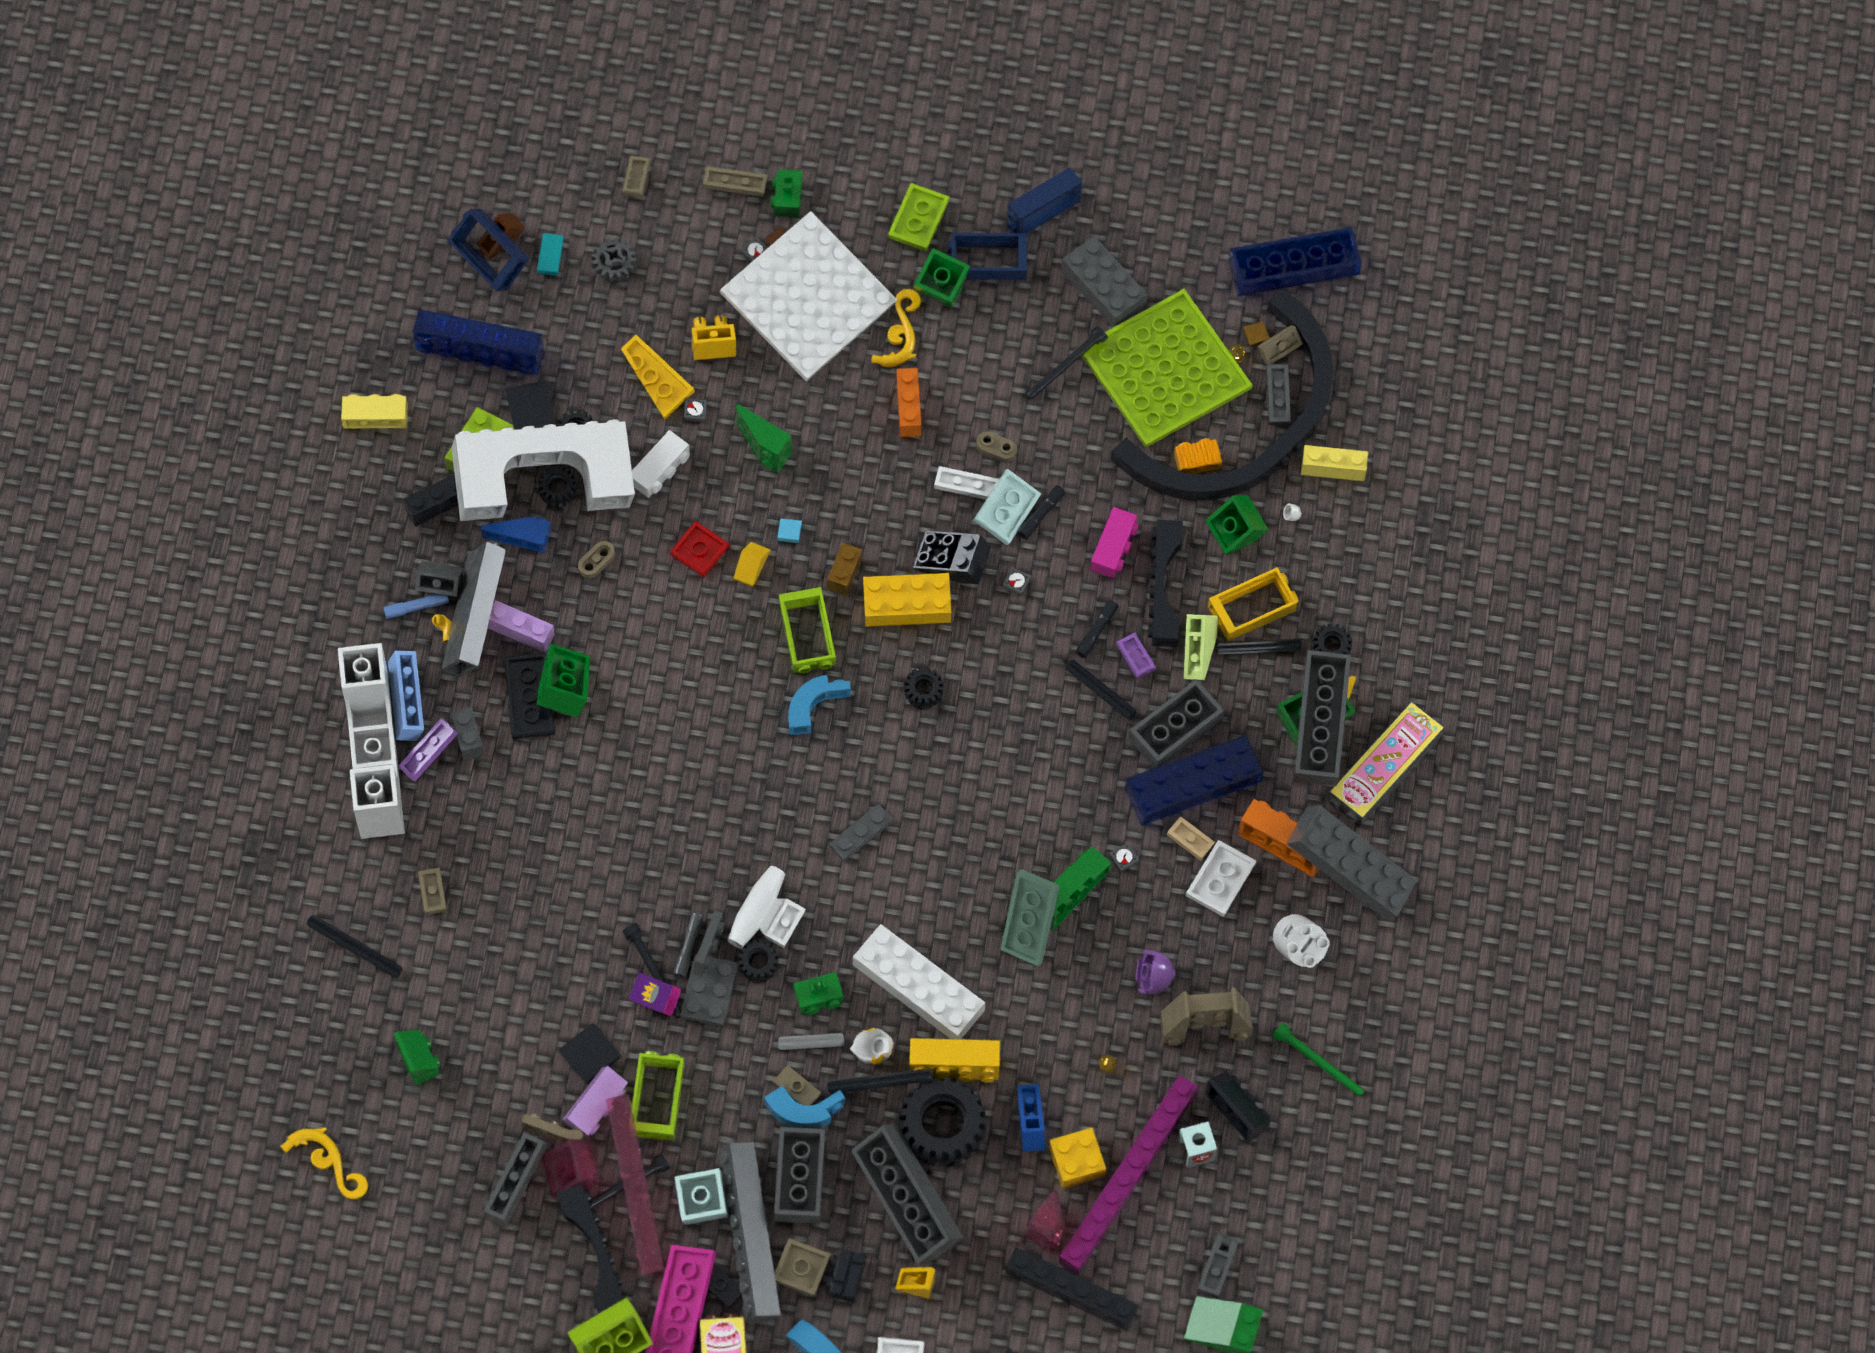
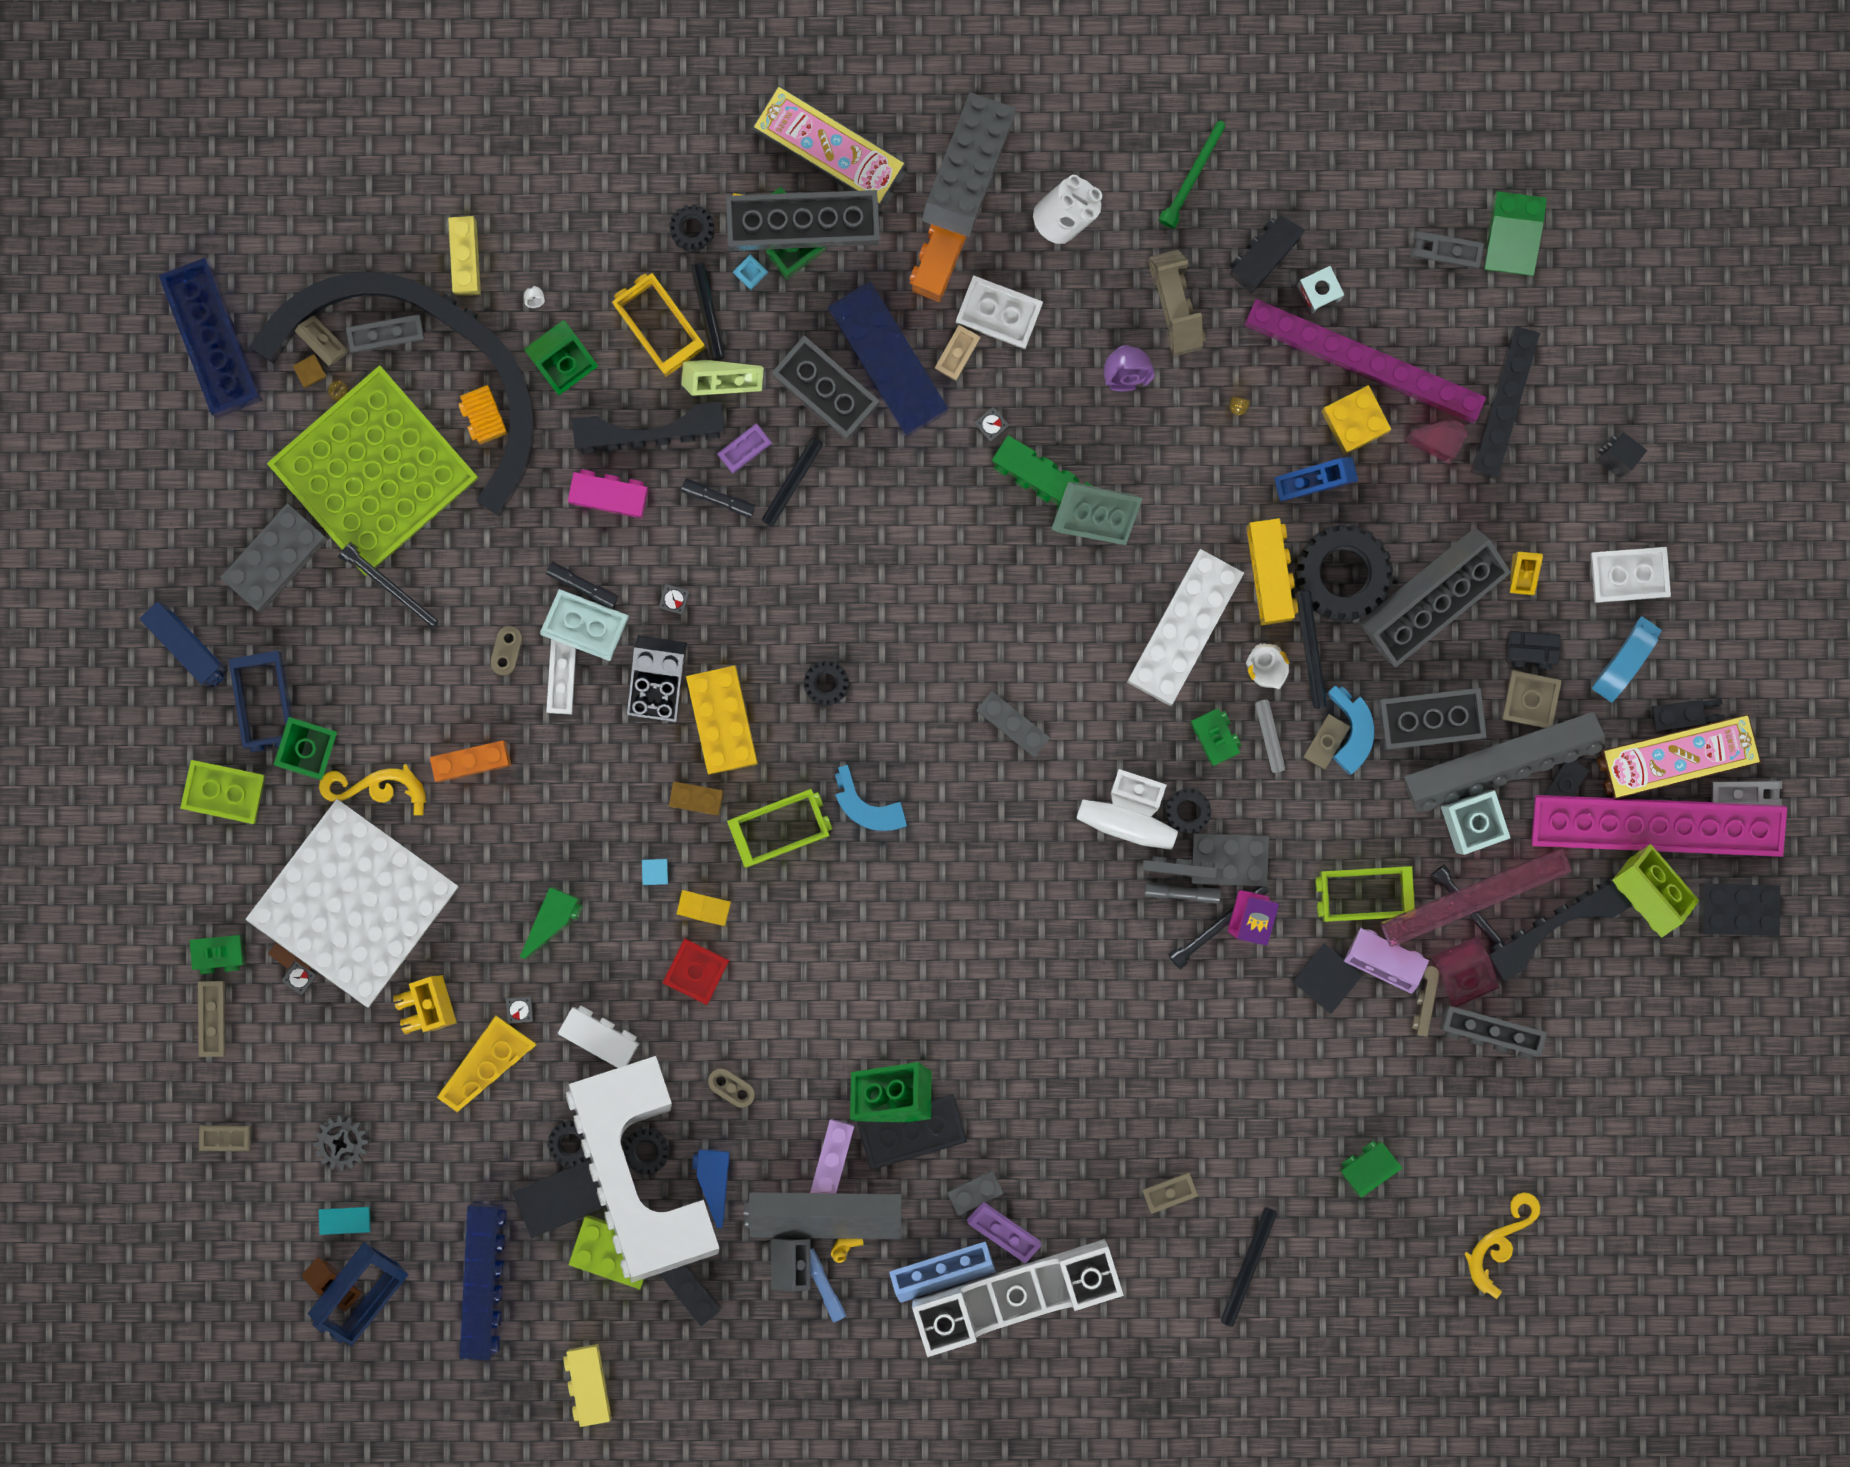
camera: 95 degrees left, 20 degrees up
none -> medium azure tile [733,254,768,290]

